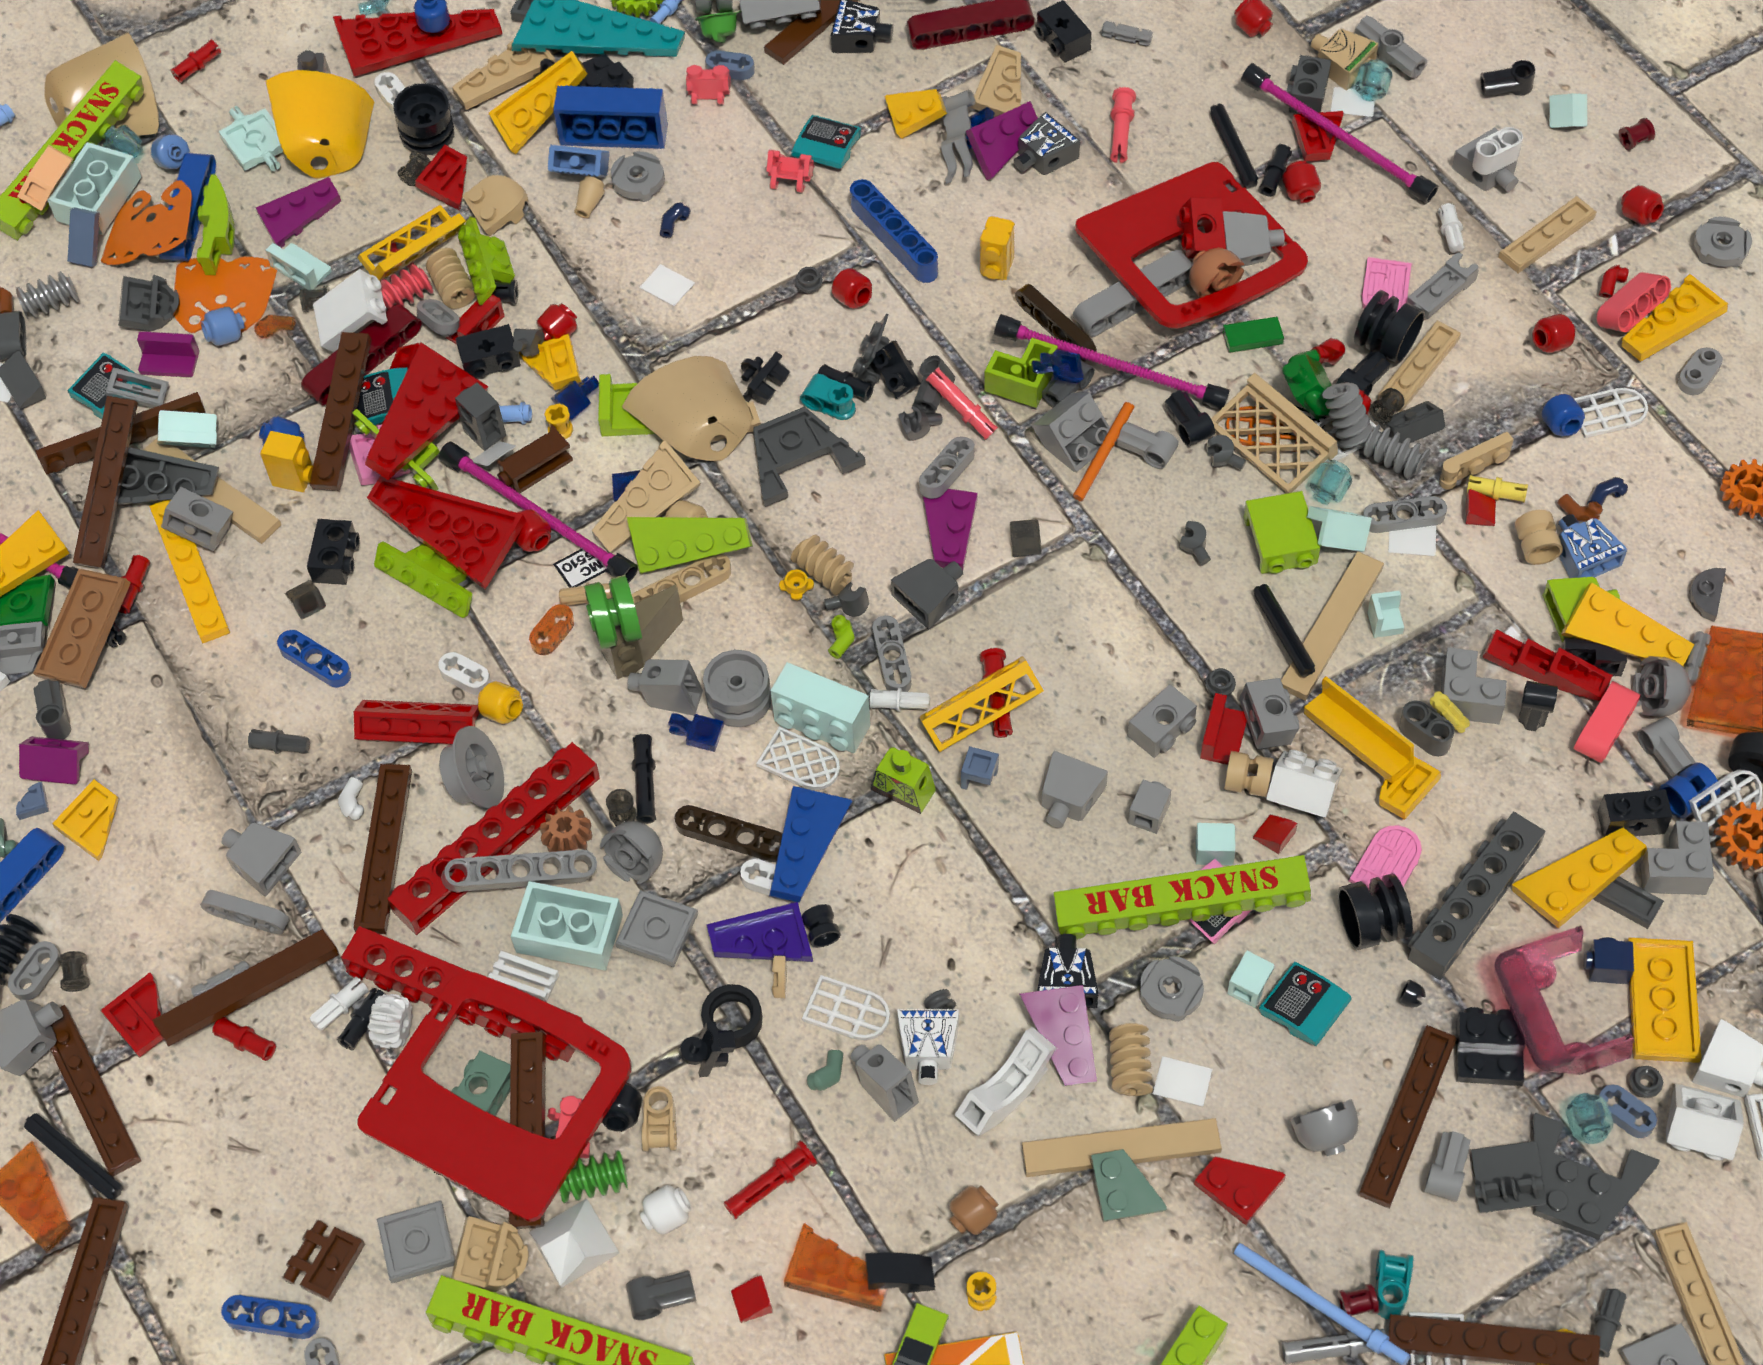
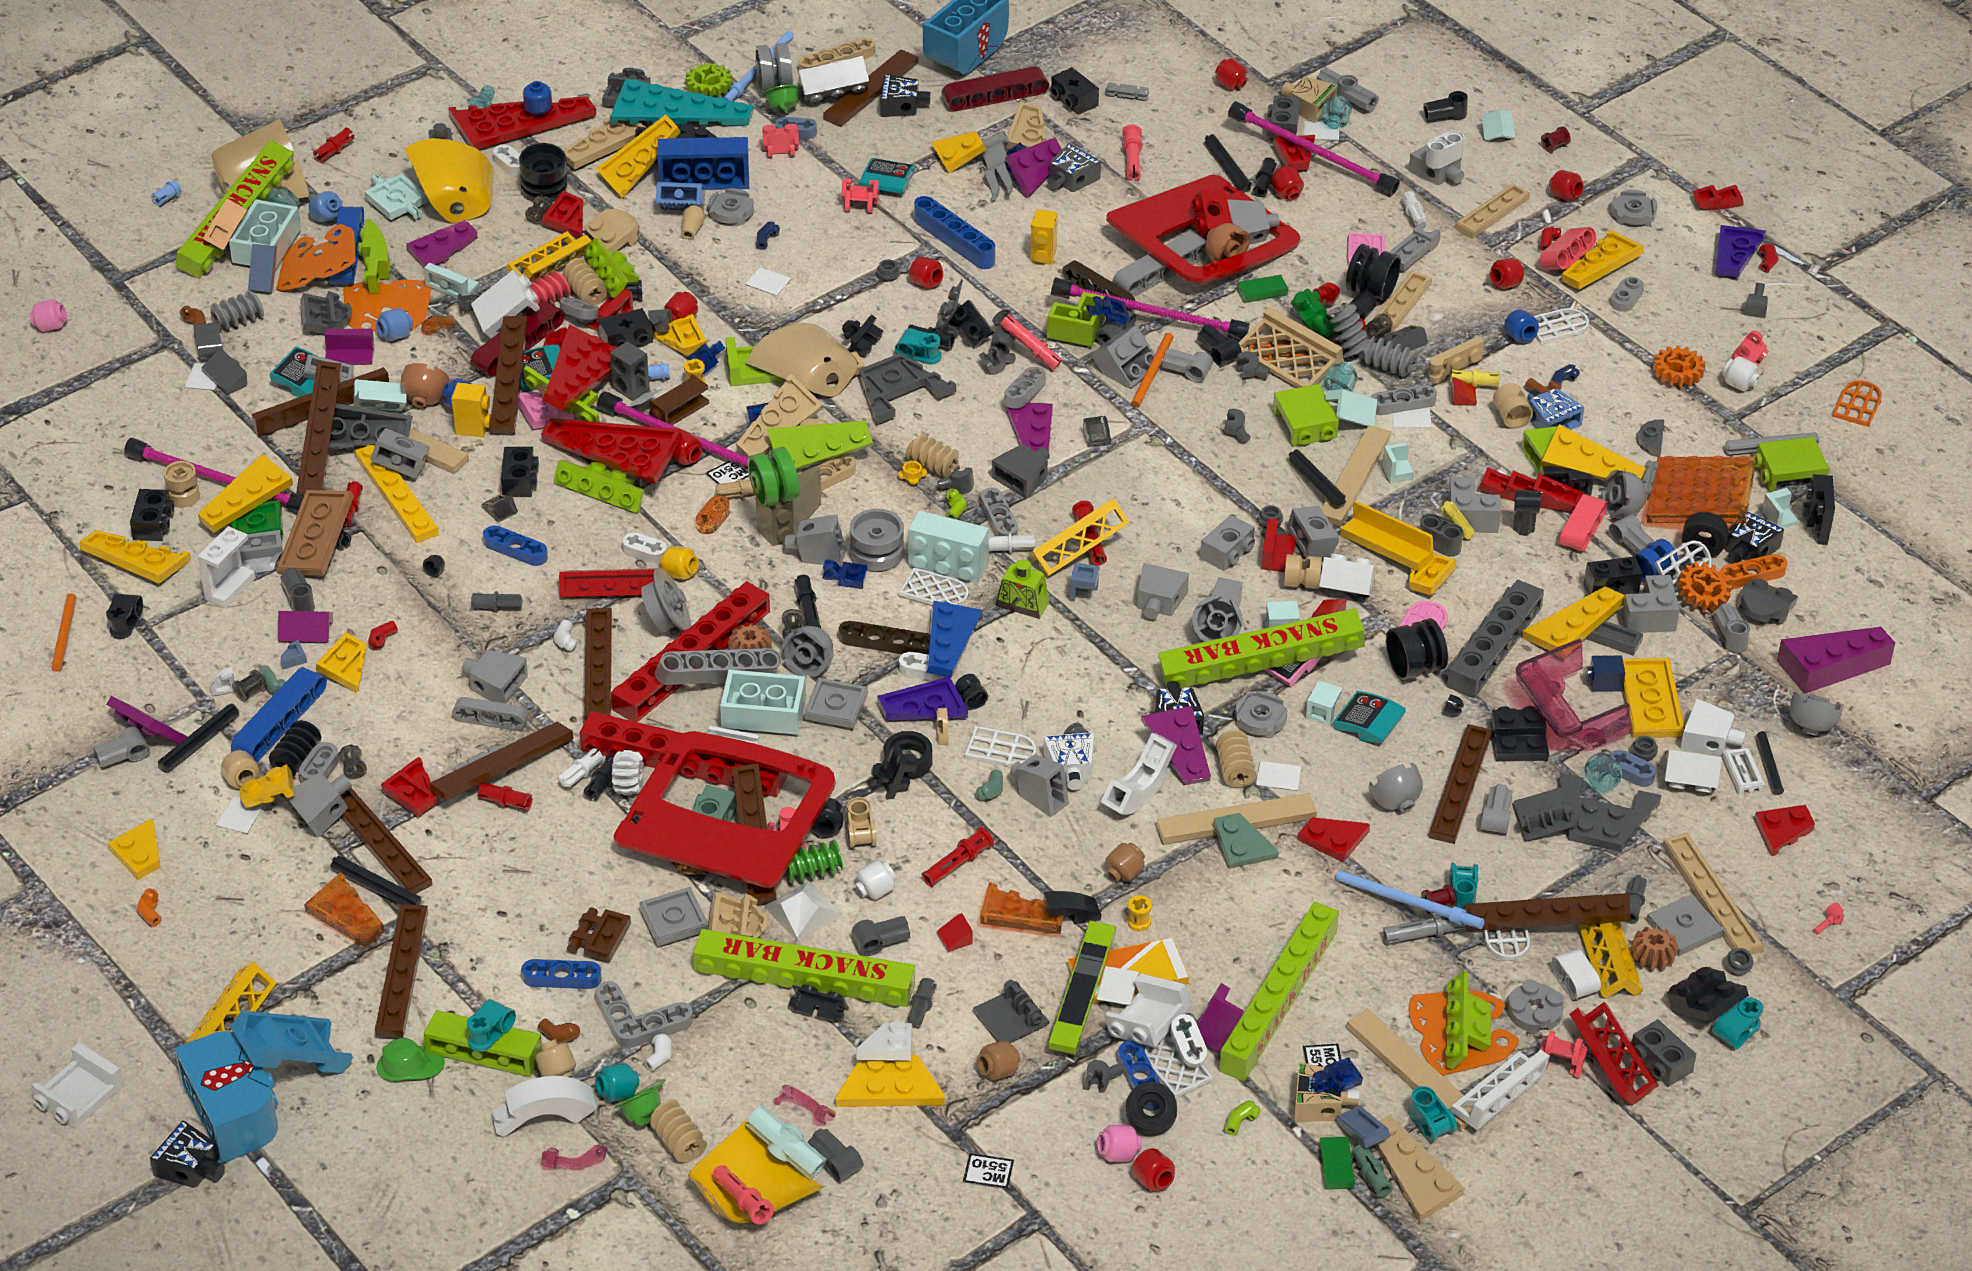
camera: 10 degrees left, 15 degrees down
none -> red arm [368,620,398,649]
none -> nougat cylinder [400,363,449,408]
none -> black hinge [423,554,445,576]
none -> light grey cylinder [1192,595,1243,642]

